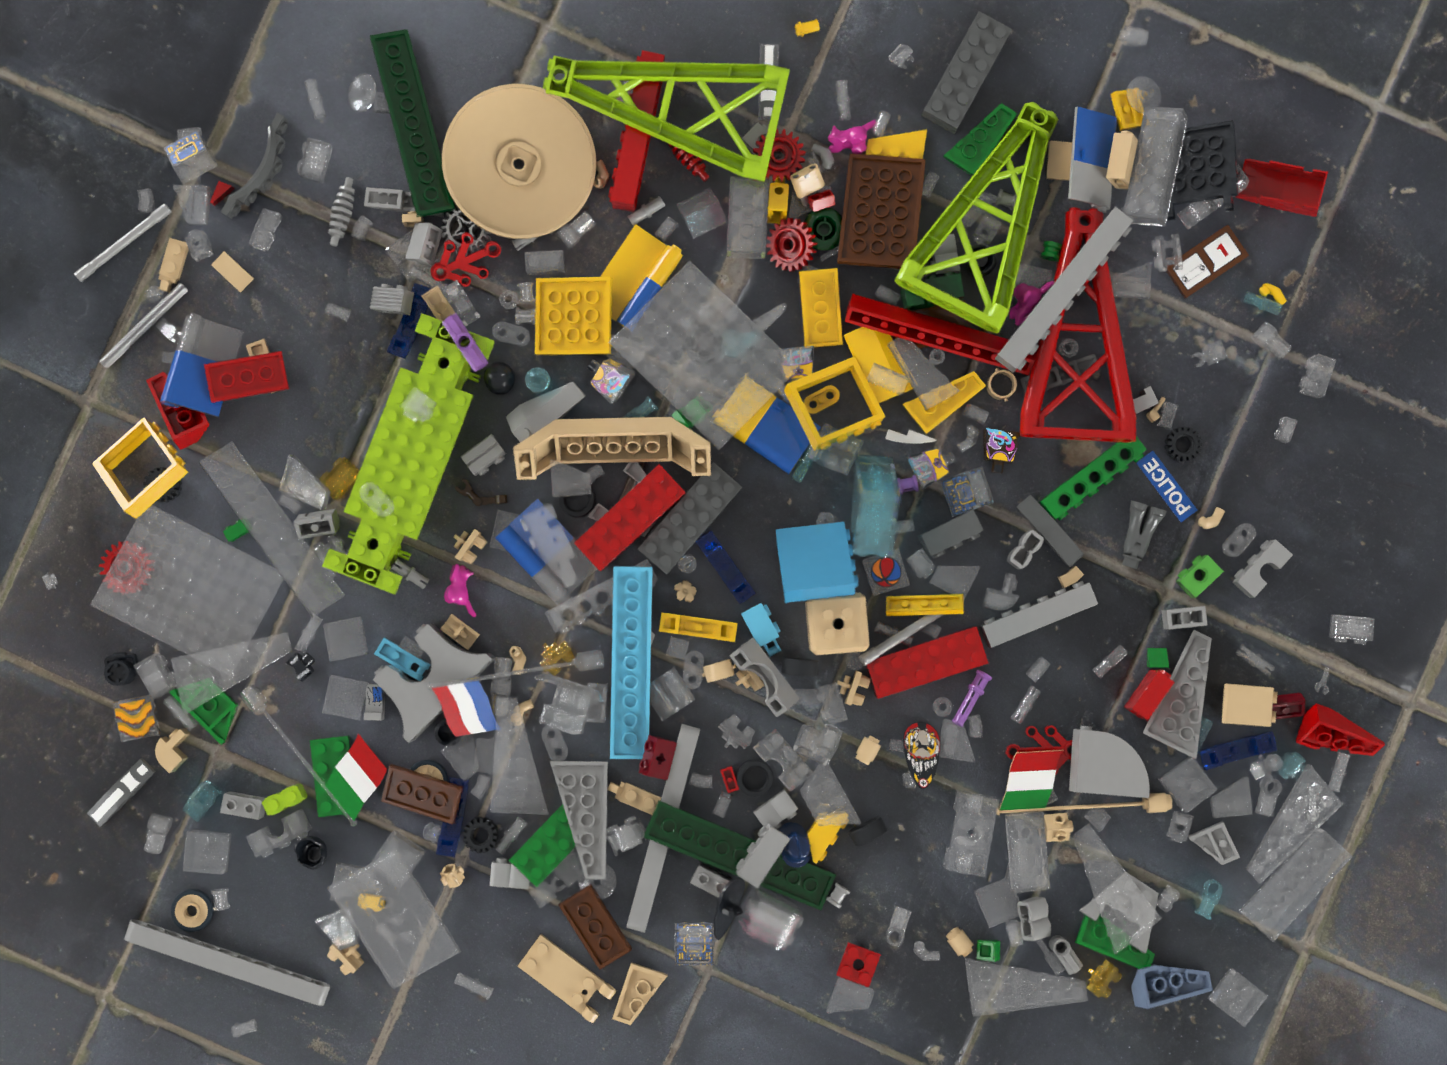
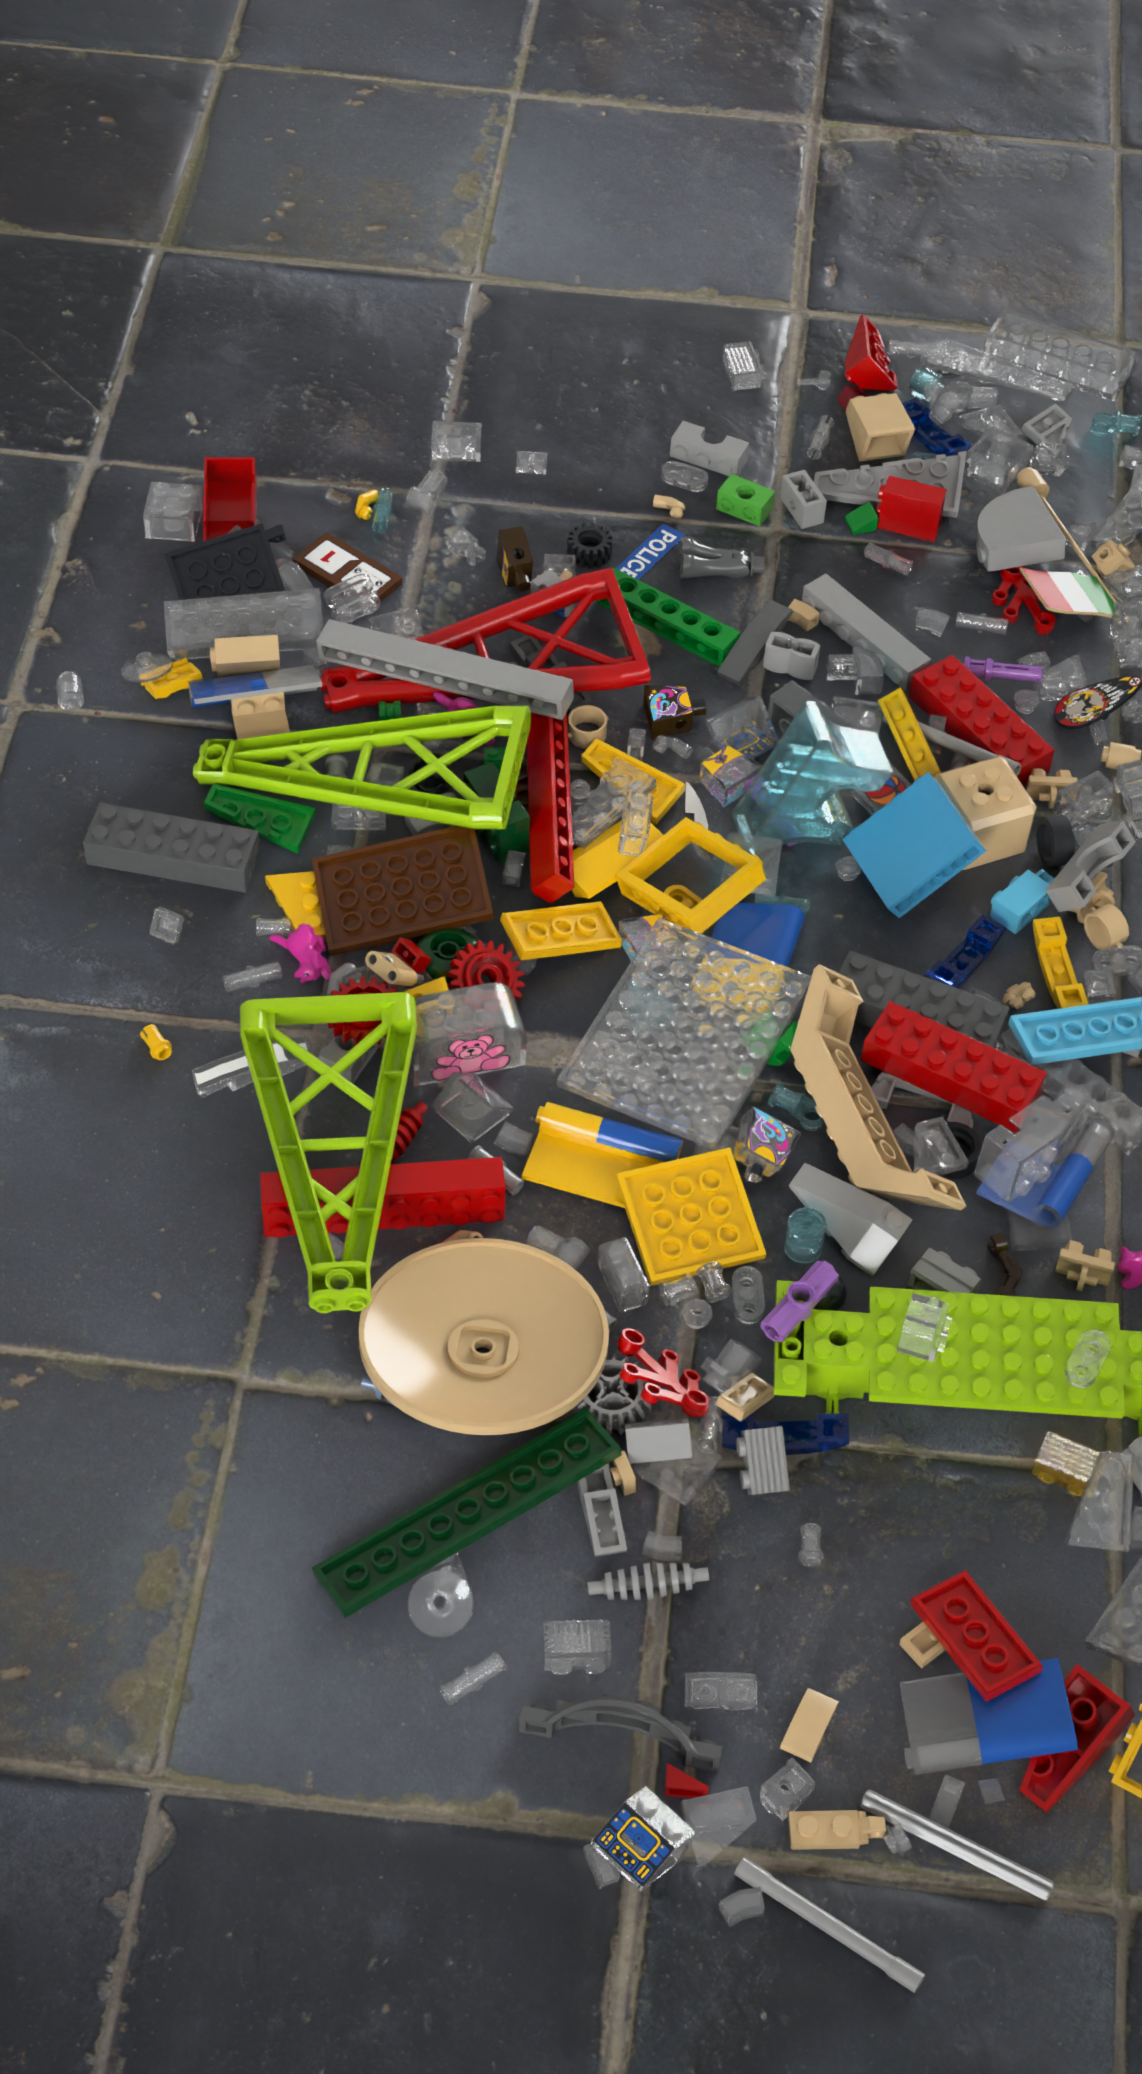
camera: 110 degrees left, 35 degrees down
clear slope [750,303,787,335] -> none
none -> clear brick [143,482,203,542]
none -> dark brown torso [496,526,533,591]

